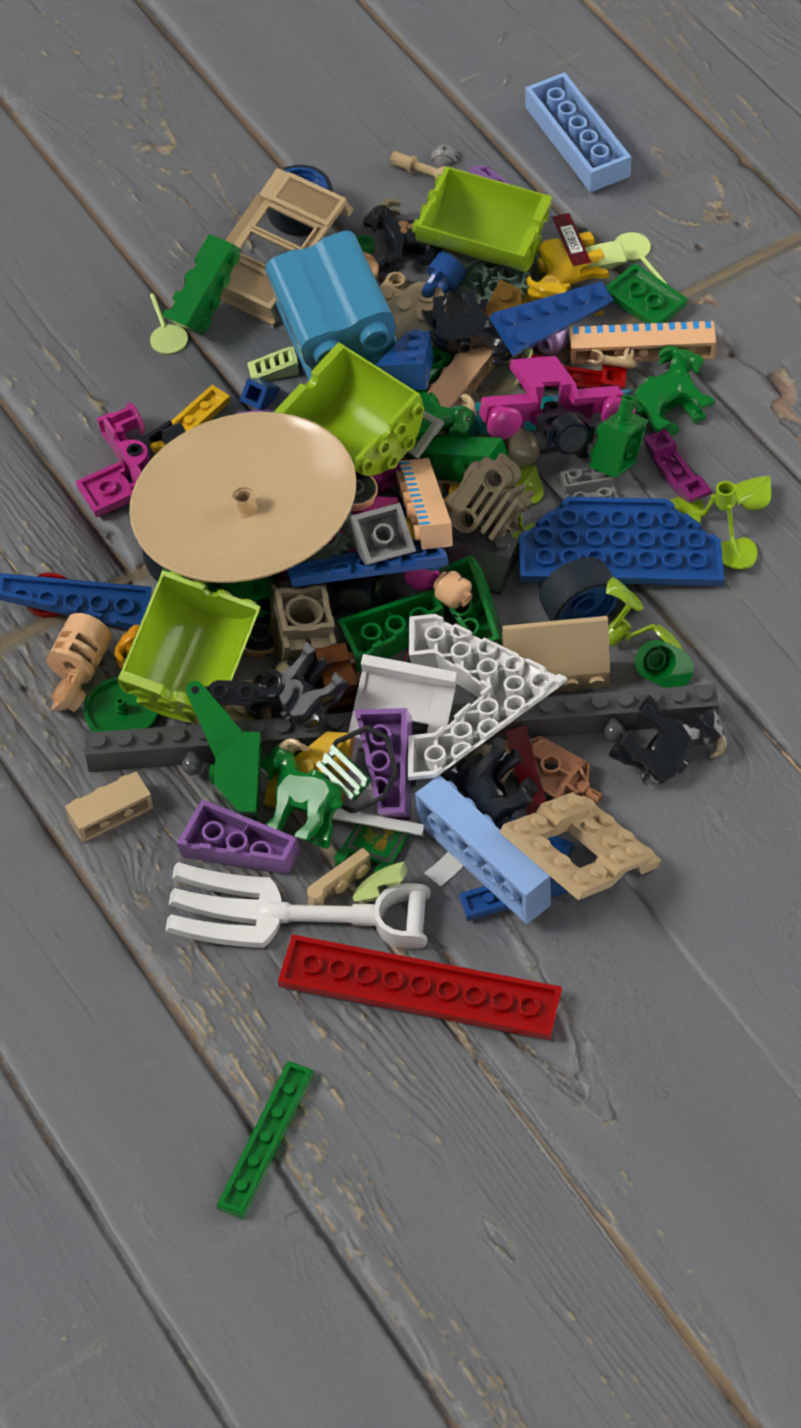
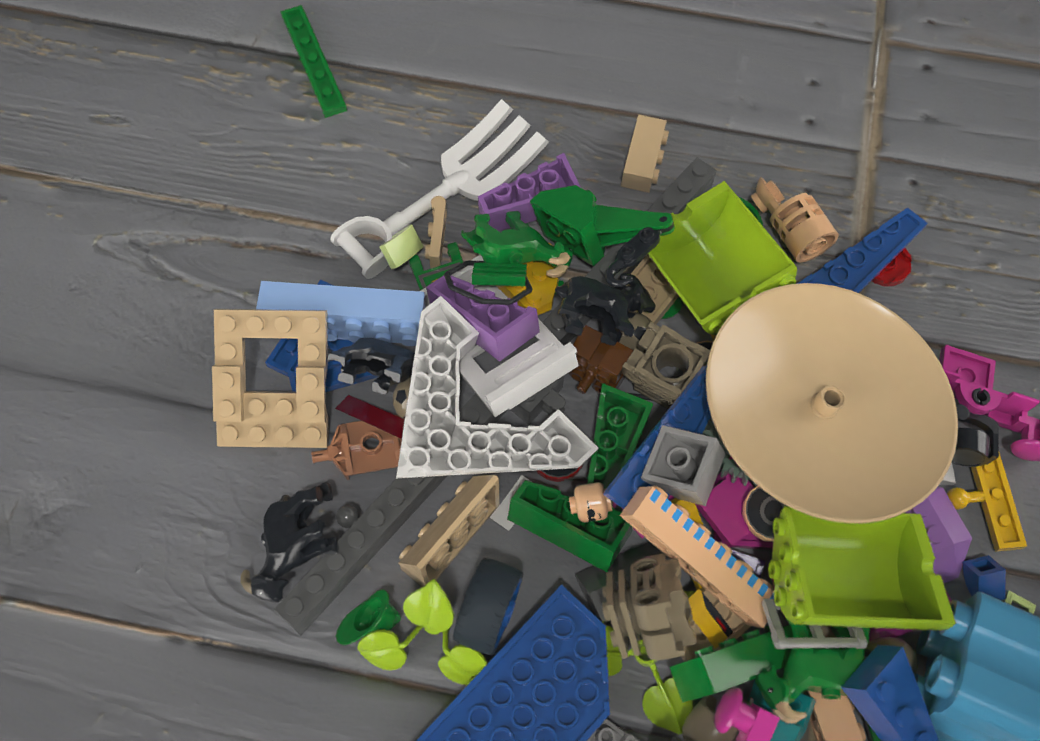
camera: 130 degrees right, 10 degrees up
red plate [278,934,562,1040] -> none

